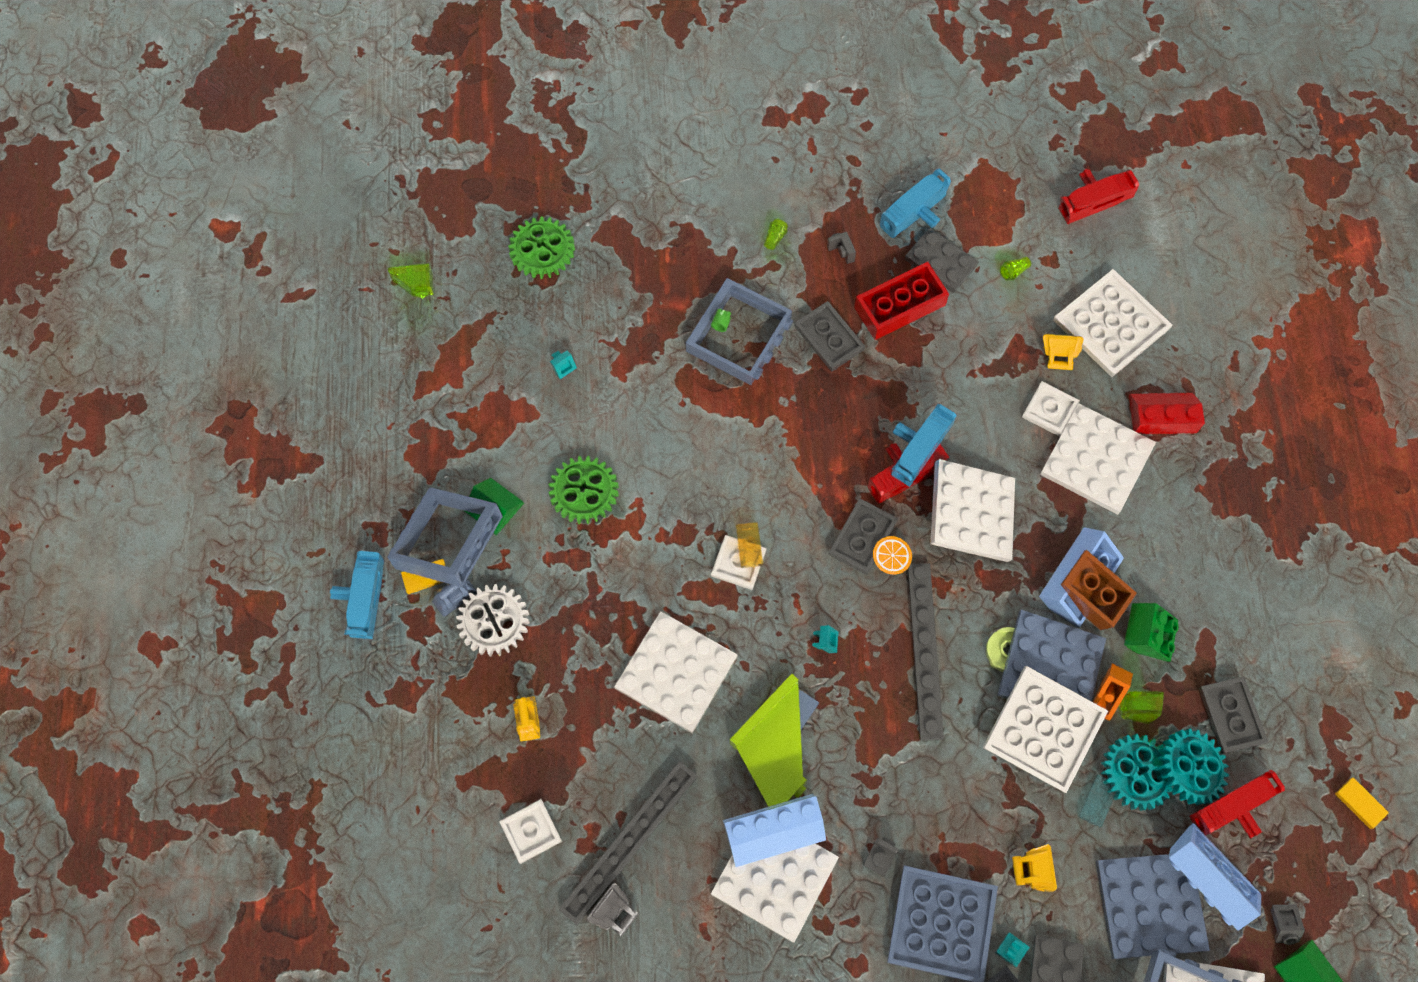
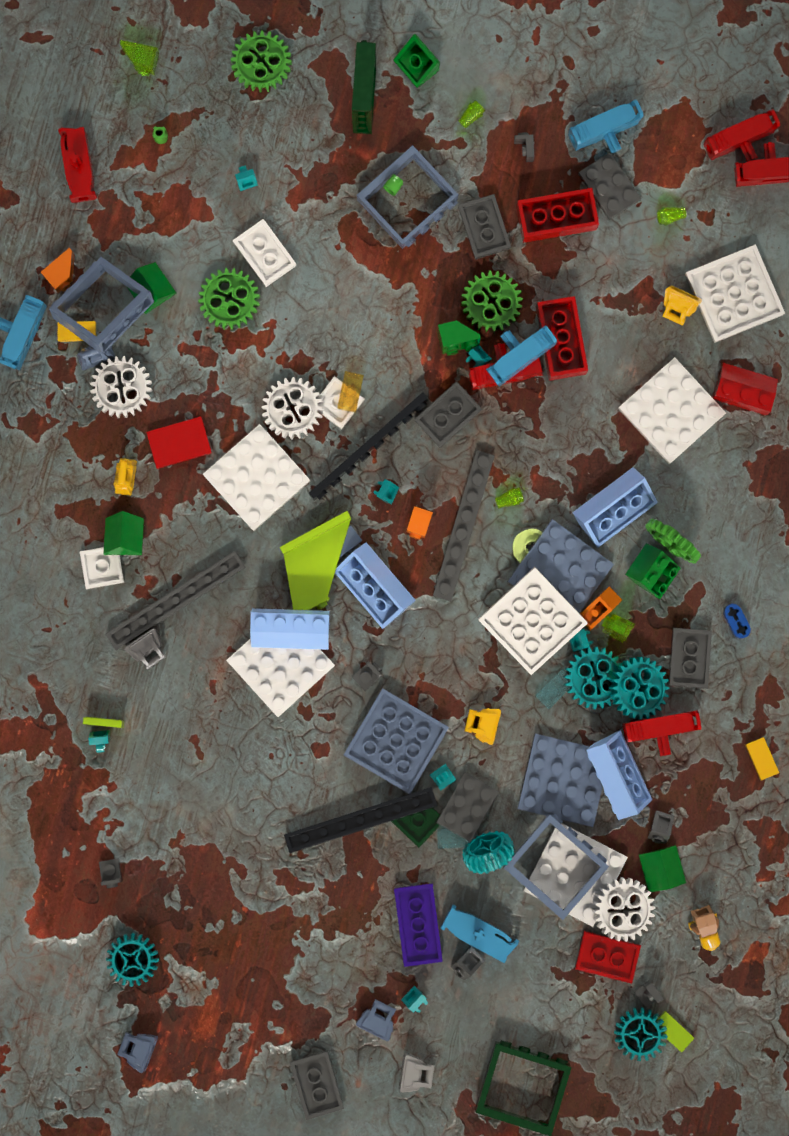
camera: 15 degrees right, 15 degrees up
light orange sticker [873,536,912,575] -> none
white plate [930,459,1015,562] -> none
white tile [1022,381,1080,437] -> none
dark orange slope [1061,550,1137,630] -> none
none -> orange slope [41,248,75,293]
none -> red piece [58,127,97,203]
none -> green slope [103,511,144,555]
none -> red tile [146,416,212,469]
none -> bright green hose [152,126,168,144]
none -> white plate [232,219,297,287]
none -> white gear [261,377,324,440]
none -> black plate [309,392,428,501]
none -> light blue slope [335,542,416,629]
none -> dark green window [352,40,376,134]
none -> green slope [393,34,440,88]
none -> orange slope [407,506,433,540]
none -> green slope [437,320,481,356]
none -> bright green gear [461,271,523,333]
none -> teal tile [466,345,492,368]
none -> clear neon green cone [495,487,524,509]
none -> red brick [536,296,588,381]
none -> teal tile [570,629,593,652]
none -> bright green gear [645,518,701,564]
none -> red piece [704,109,780,162]
none -> blue beam [723,604,751,639]

